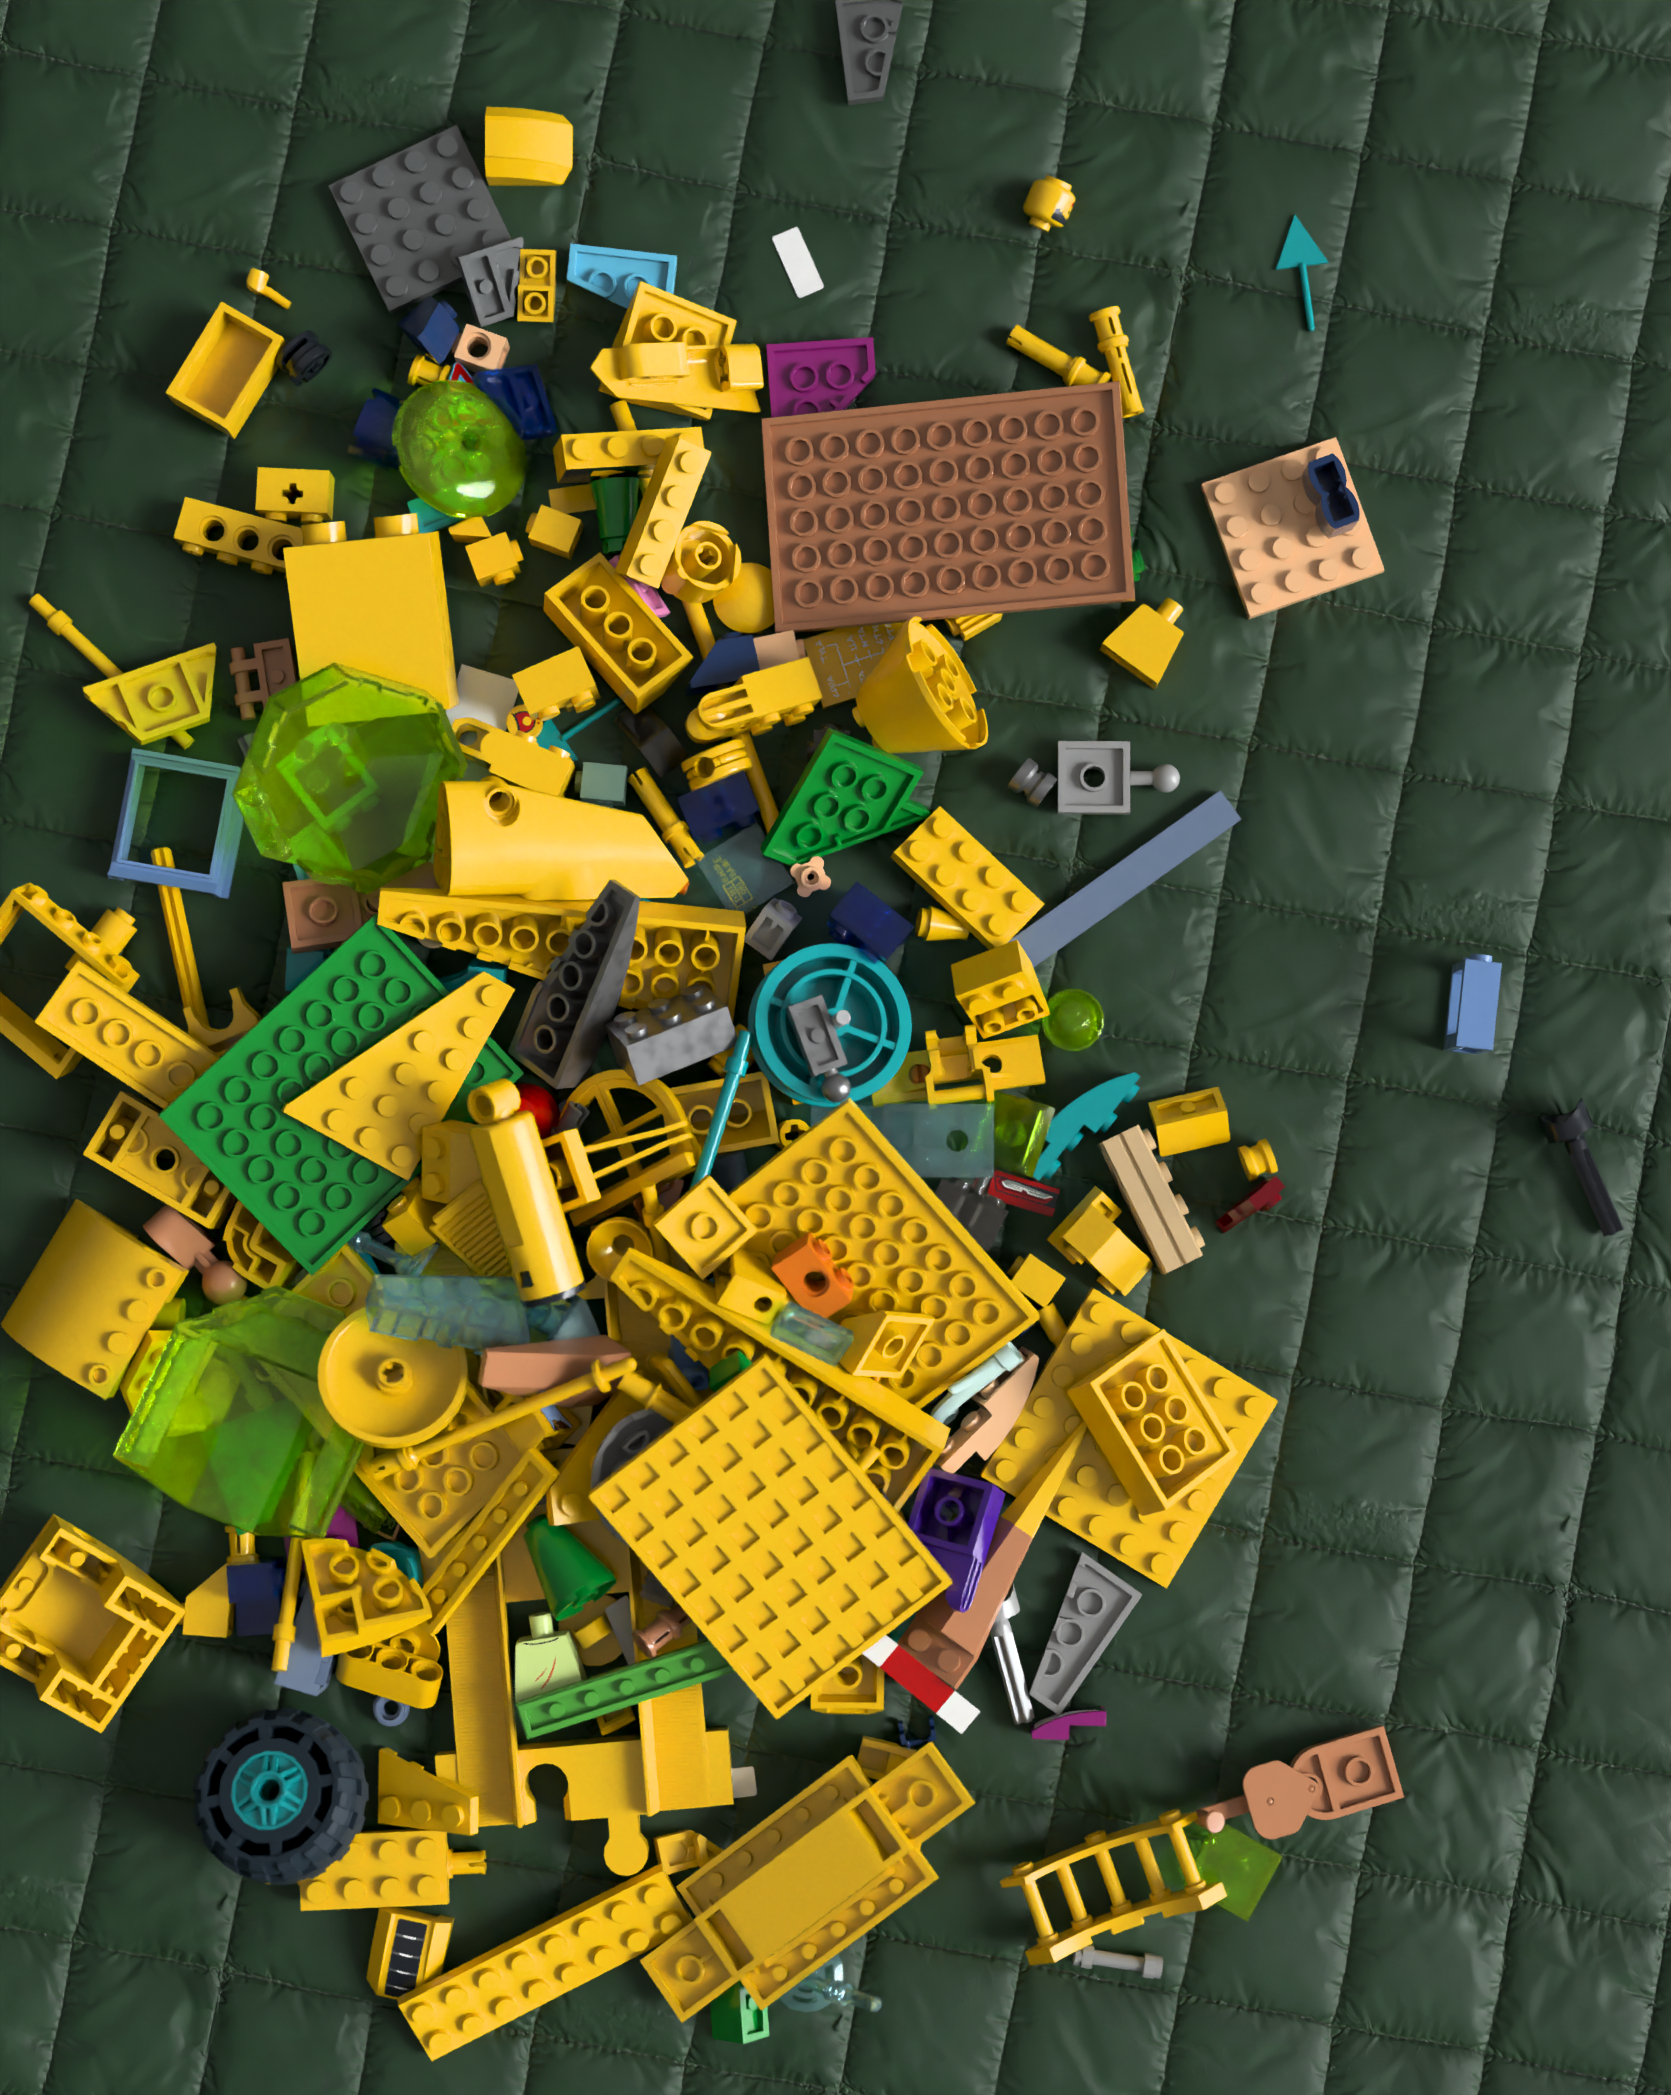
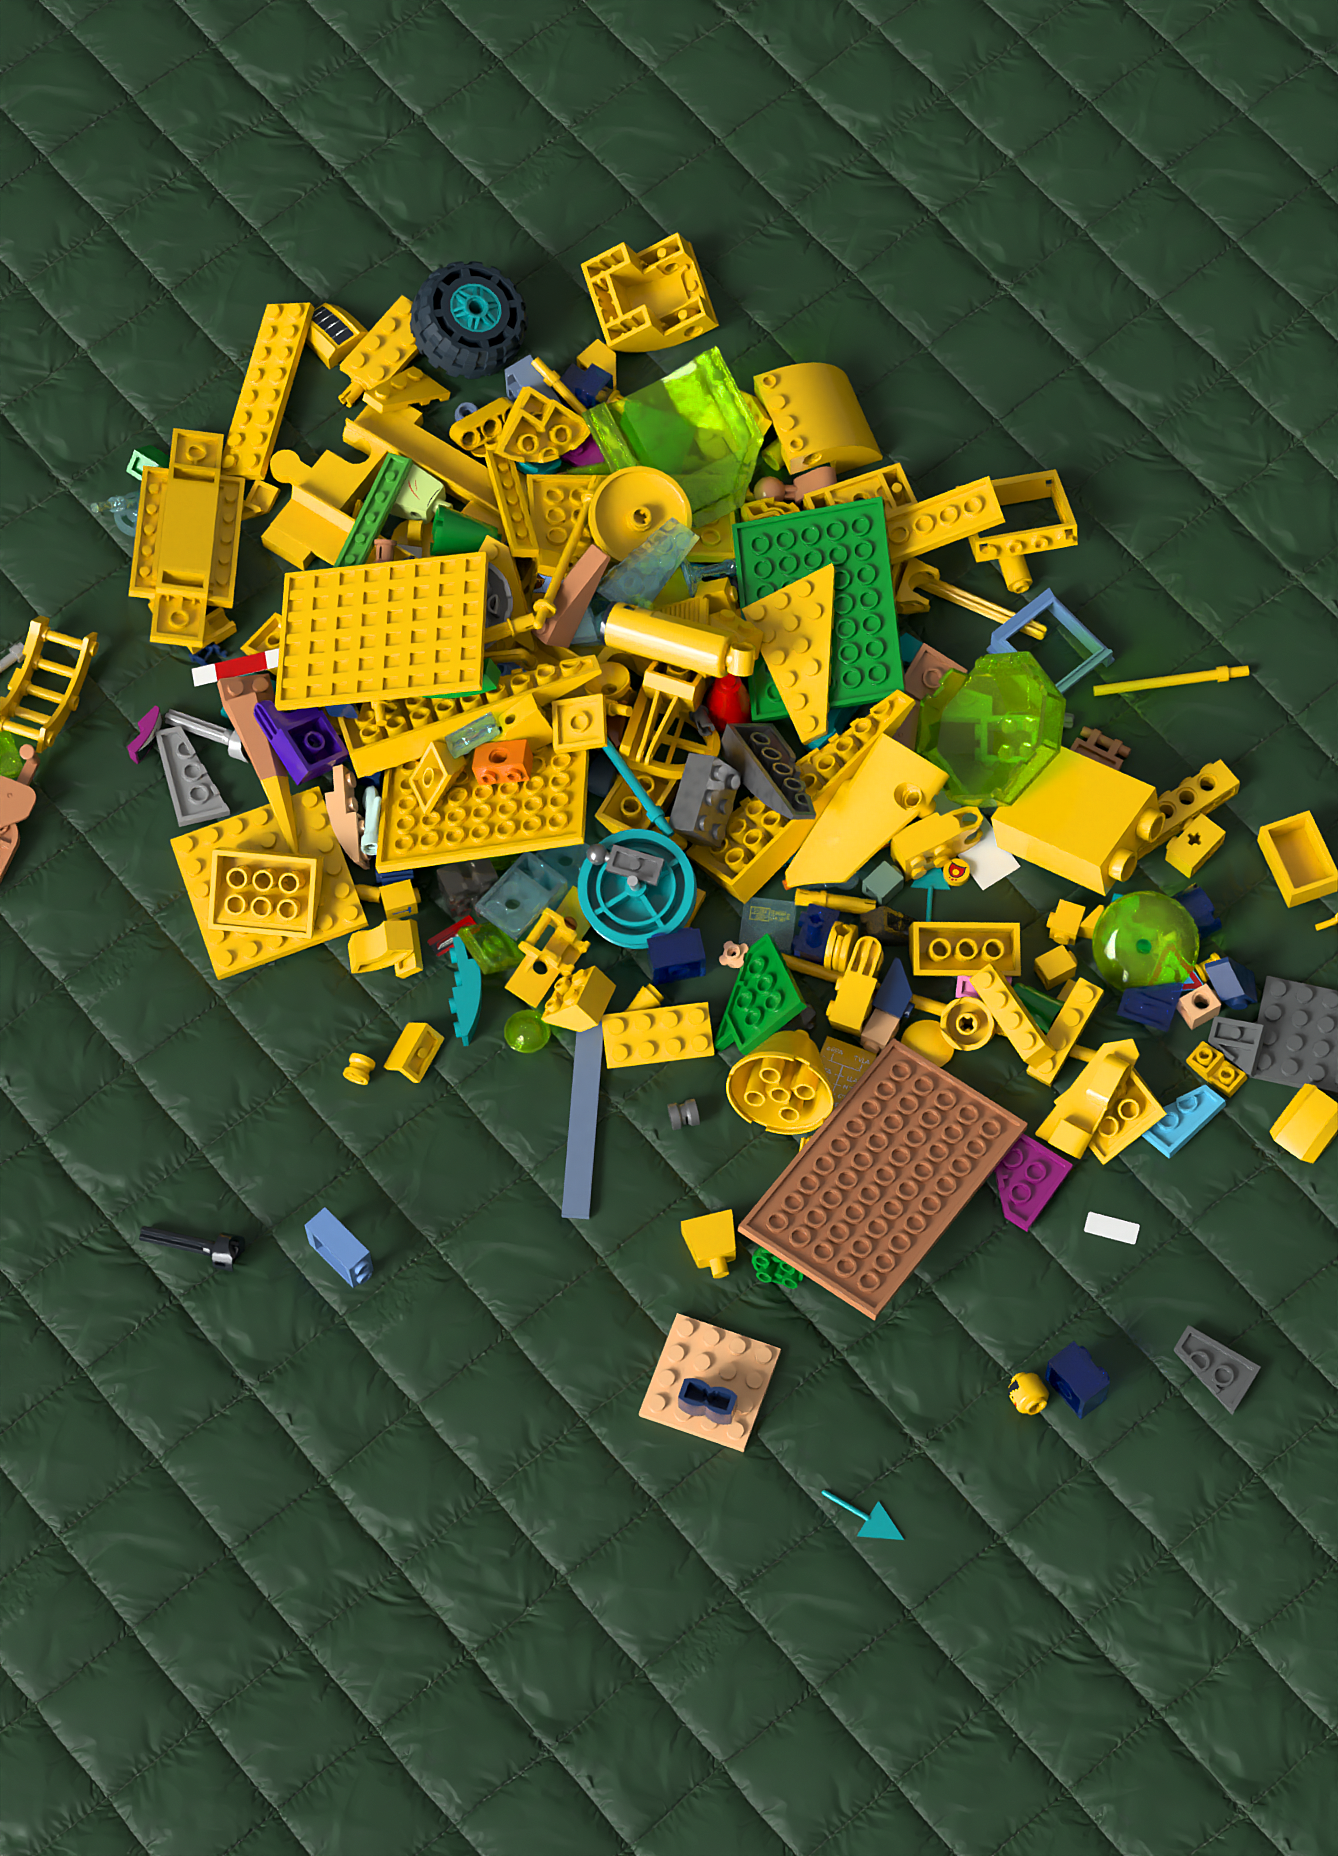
camera: 130 degrees right, 20 degrees down
yellow wing [83,642,216,746] -> none
black wheel [275,330,332,386] -> none
yellow slope [512,646,601,722] -> none
white sticker [732,1766,757,1798] -> none
light grey bracket [744,898,802,961] -> none
yellow bush [775,1119,810,1150] -> none
yellow pin [1006,324,1111,387] -> none
light grey plate [1057,741,1180,815] -> none
yellow pin [1088,306,1144,418] -> none
tan brick [1097,1124,1205,1274] -> none
dark red wing [1214,1176,1285,1233] -> none
none -> clear blue brick [1045,1341,1110,1419]

